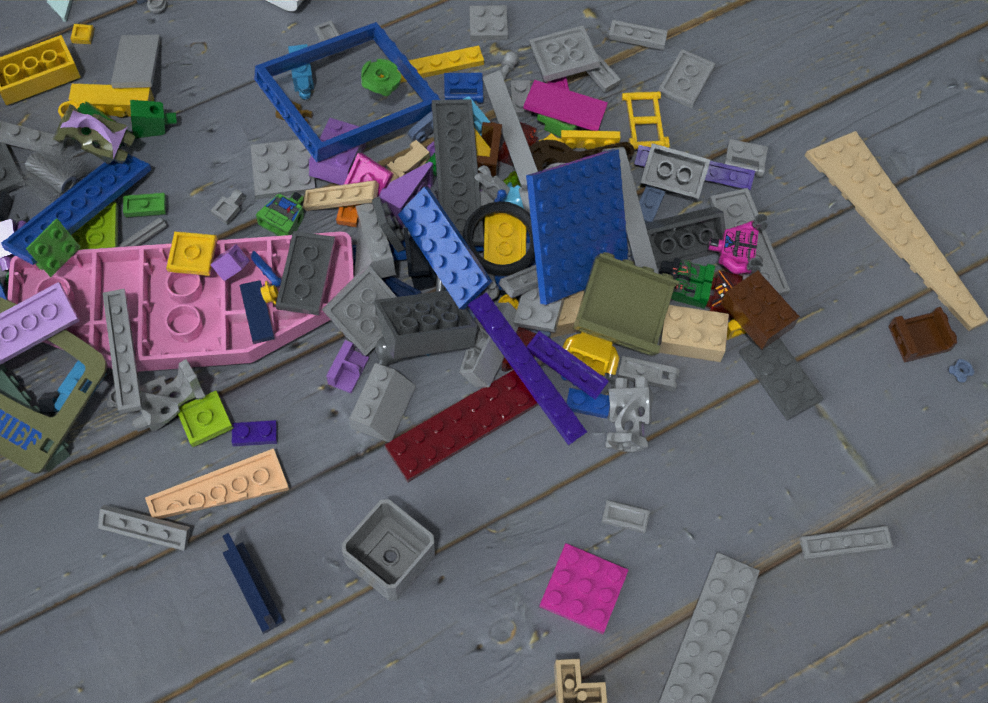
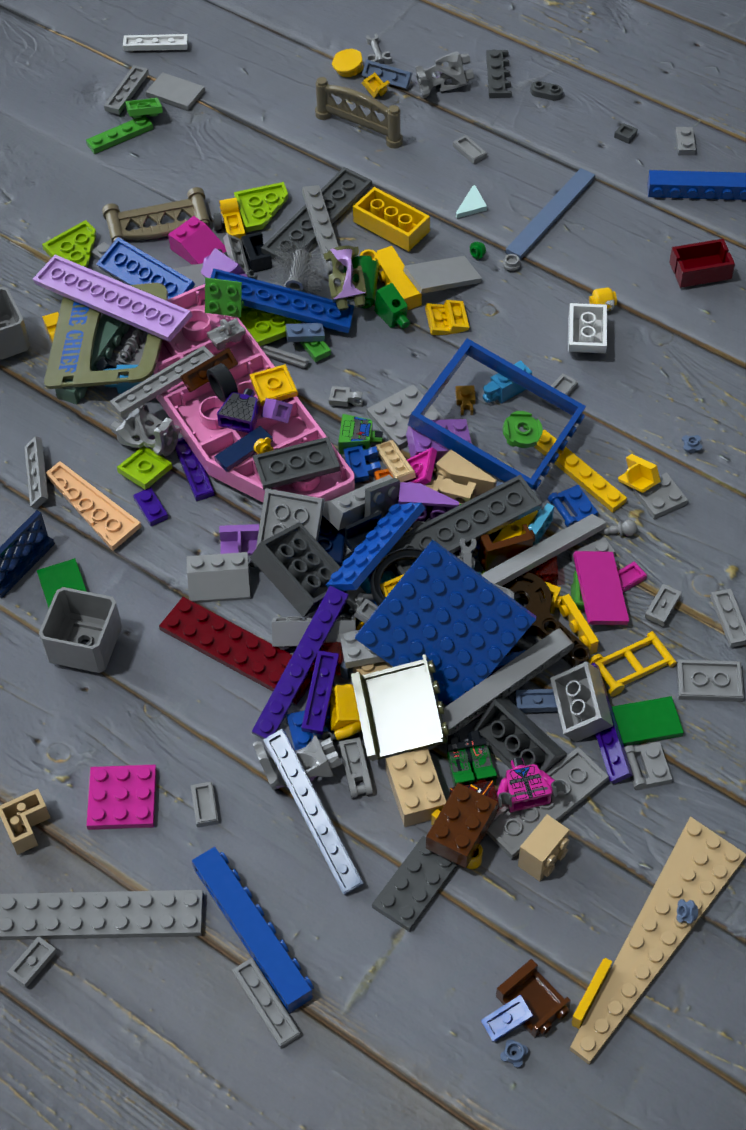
camera: 70 degrees right, 10 degrees down
yellow tile [70,24,95,44] -> none
blue piece [250,251,282,287] -> none
light grey plate [529,25,600,82] -> none
none -> green tile [36,558,87,608]
none -> light grey hinge [116,329,147,365]
none -> dark purple tile [175,438,215,501]
none -> reddish brown plate [180,348,238,392]
none -> blue brick [192,847,314,1014]
none -> light grey hips [207,318,246,351]
none -> black tyre [207,363,238,402]
none -> torso [217,388,259,433]
none -> tile [263,729,364,895]
none -> sand blue plate [285,323,325,342]
none -> blue plate [344,446,381,483]
none -> yellow slope [425,300,470,335]
none -> tan slope [435,450,497,497]
none -> green plate [470,242,486,260]
none -> plate [481,995,535,1042]
none -> tan brick [518,814,570,882]
none -> yellow tile [572,958,612,1029]
none -> green tile [612,696,684,747]
none -> yellow panel [618,454,661,493]
none -> sand blue plate [677,899,698,924]

